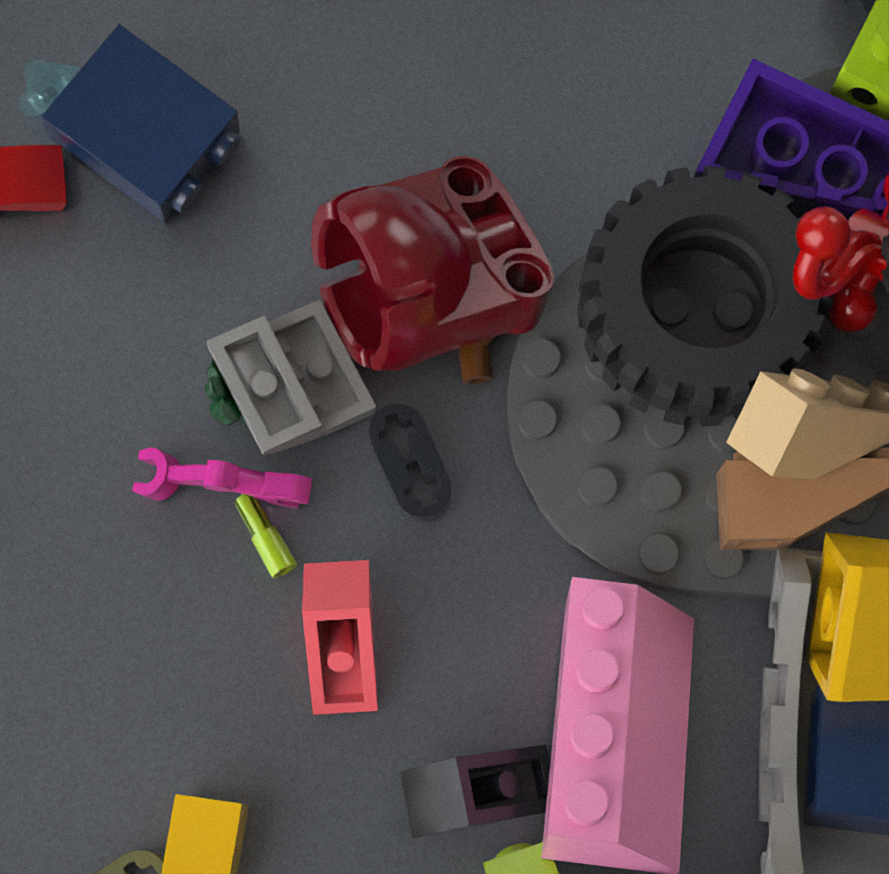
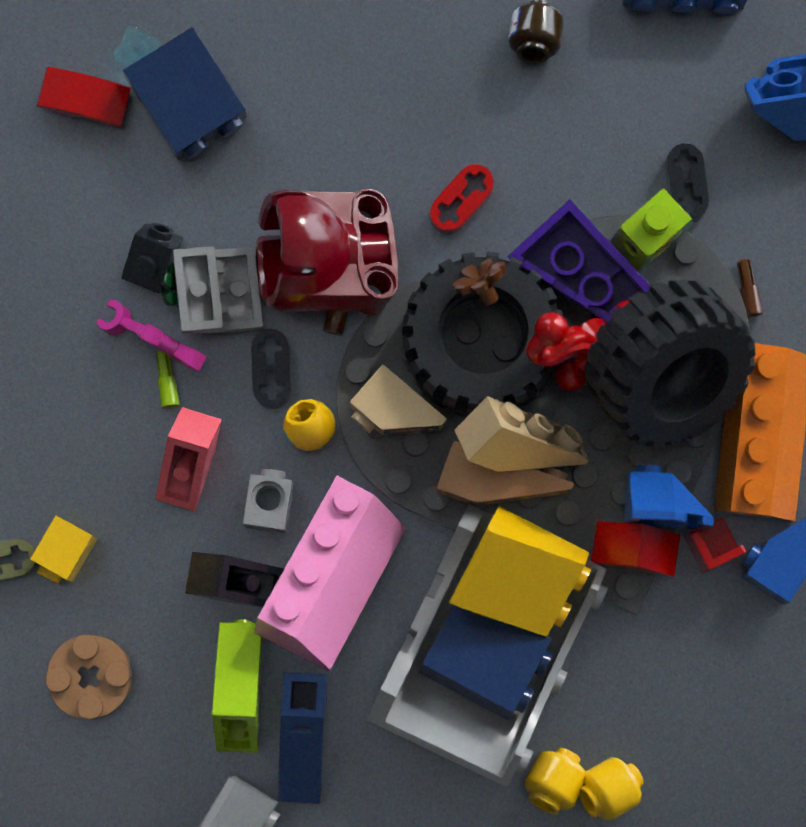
camera: 20 degrees right, 5 degrees up
none -> black bracket [121,223,183,293]
none -> light grey brick [243,469,294,534]
none -> yellow piece [283,399,336,451]
none -> tan slope [350,364,447,435]
none -> red beam [430,164,494,235]
none -> reddish brown plant [452,258,507,306]

